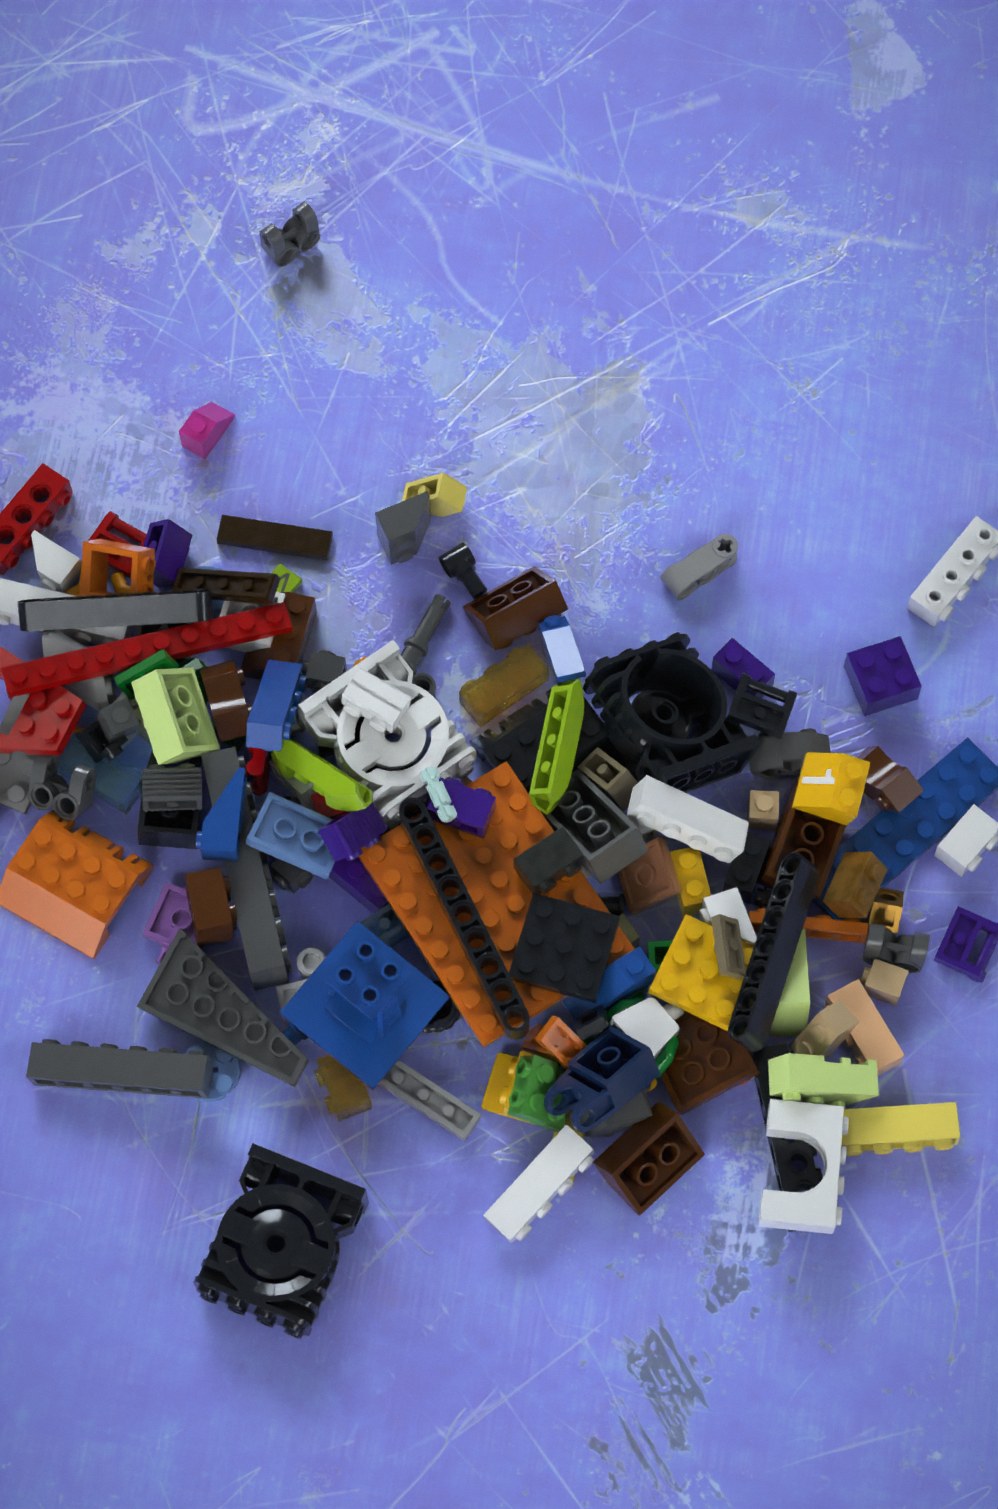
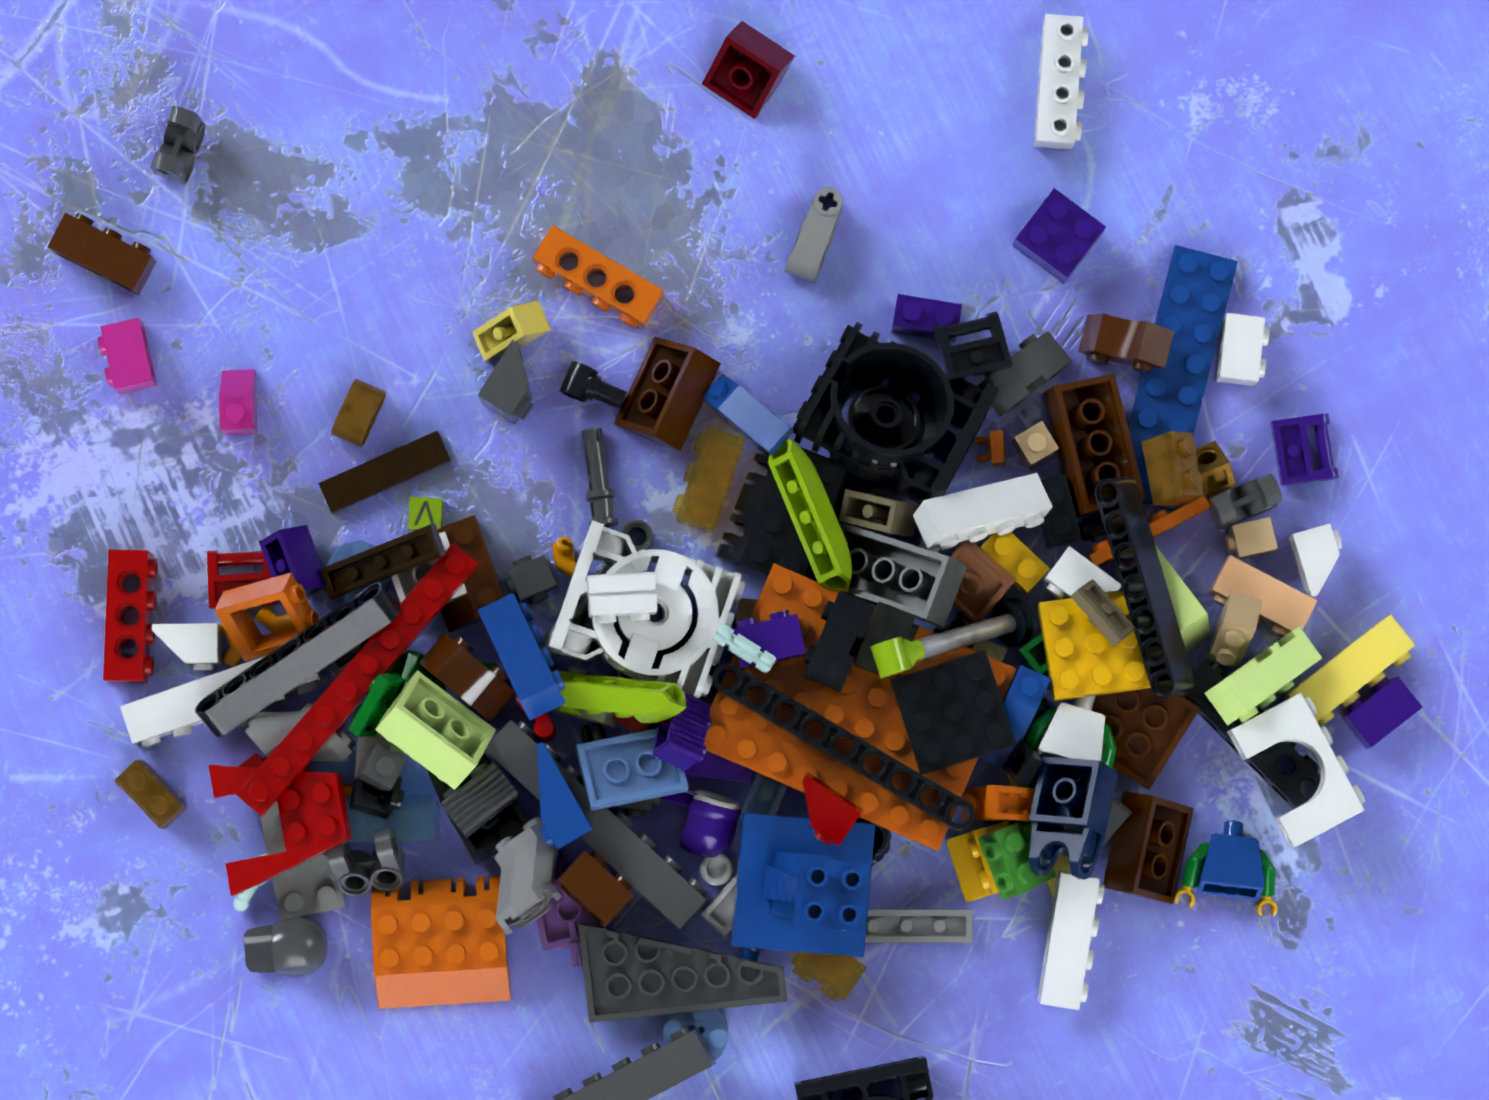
camera: 35 degrees left, 15 degrees up
yellow slope [792,752,871,826] -> none
none -> reddish brown brick [47,213,157,296]
none -> dark pink brick [97,318,157,394]
none -> pearl gold beam [331,379,386,447]
none -> light grey brick [494,817,561,935]
none -> orange brick [532,225,665,329]
none -> dark purple piece [659,789,741,857]
none -> dark red slope [702,21,795,119]
none -> red slope [802,772,863,846]
none -> black brick [803,591,876,692]
none -> piece [870,597,1033,679]
none -> orange tile [974,430,1006,467]
none -> blue torso [1175,820,1278,916]
none -> white slope [1288,523,1342,598]
none -> dark purple brick [1342,676,1423,749]

